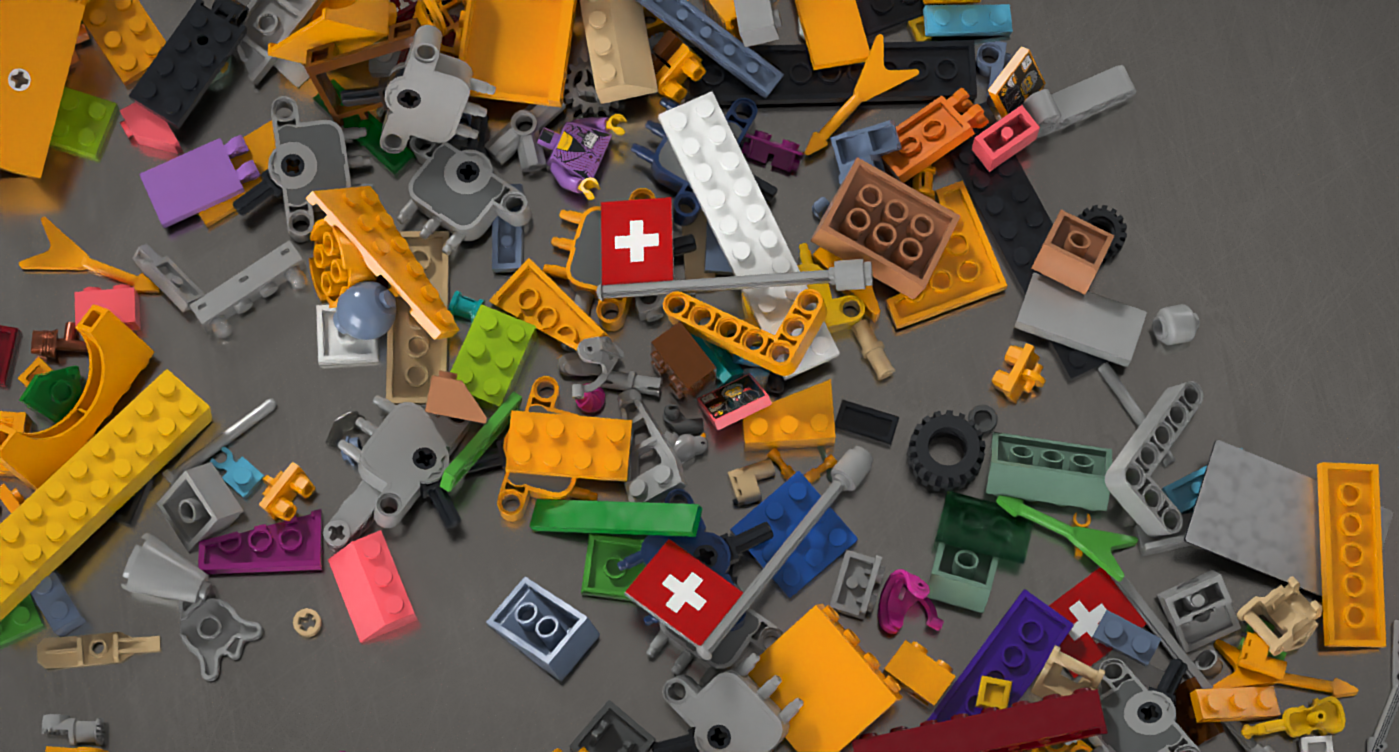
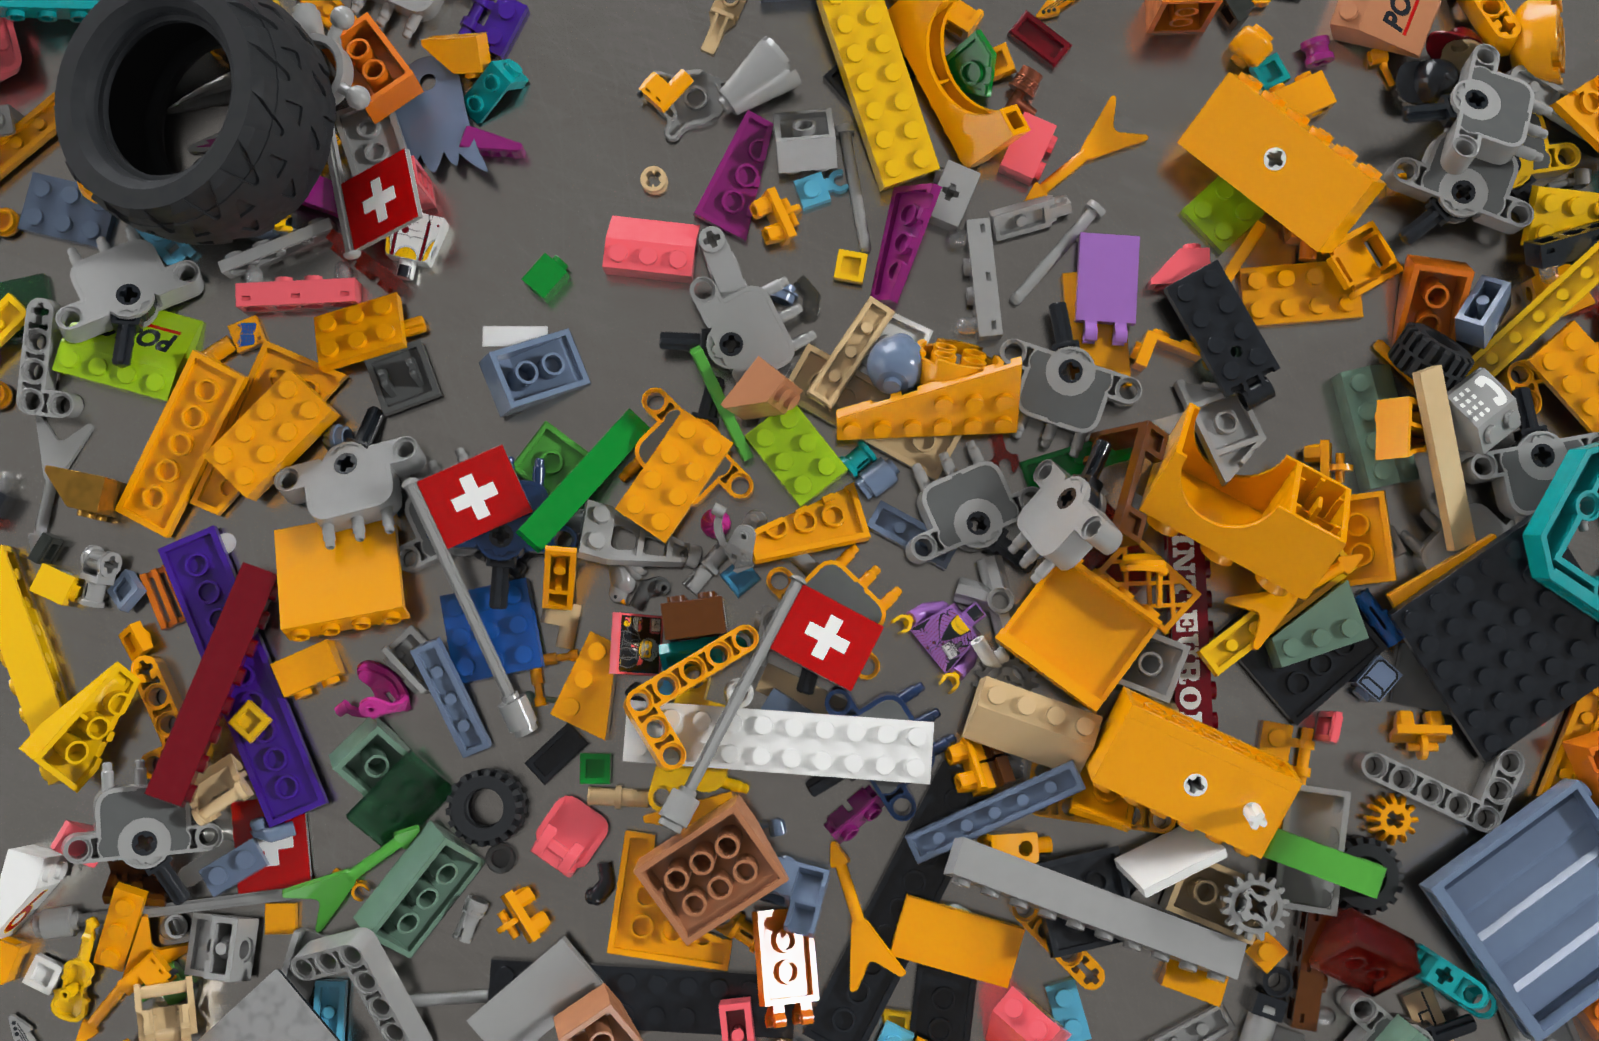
camera: 120 degrees right, 10 degrees up
none -> sand blue arm [250,817,296,843]
none -> light orange tile [265,902,298,935]
none -> sand blue plate [410,636,492,758]
none -> light grey pin [452,895,490,944]
none -> white sticker [482,326,548,347]
none -> green brick [521,253,571,304]
none -> coral piece [530,796,609,878]
none -> light orange slope [542,545,577,610]
none -> green plate [580,753,612,784]
none -> black arm [585,861,615,906]
none -> light orange piece [637,69,694,114]
none -> dark azure tile [720,564,762,599]
none -> white plate [724,678,754,708]
none -> tan tile [805,296,895,411]
none -> yellow plate [833,249,868,285]
none -> sand blue brick [854,457,900,500]
none -> magenta wing [870,183,942,304]
none -> light grey brick [928,160,981,234]
none -> white arm [971,636,1010,668]
none -> clear red bar [989,433,1019,474]
none -> light grey bar [1010,199,1106,306]
none -> light orange bracket [1129,329,1202,372]
none -> light orange tile [1223,220,1267,282]

